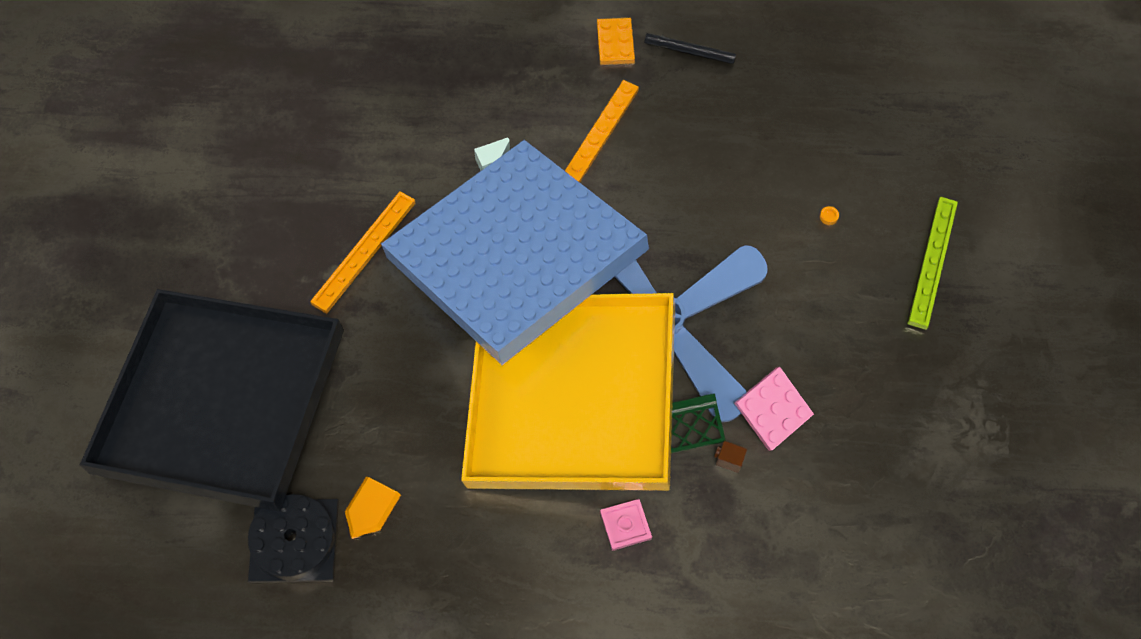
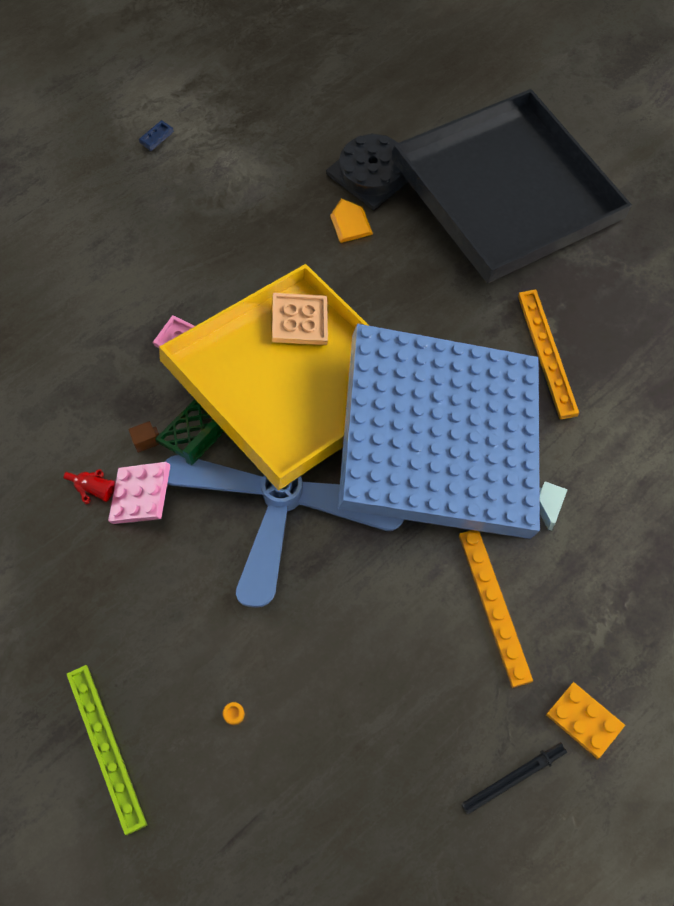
camera: 140 degrees right, 0 degrees up
none -> red piece [63,469,115,505]
none -> light nougat plate [272,293,328,345]

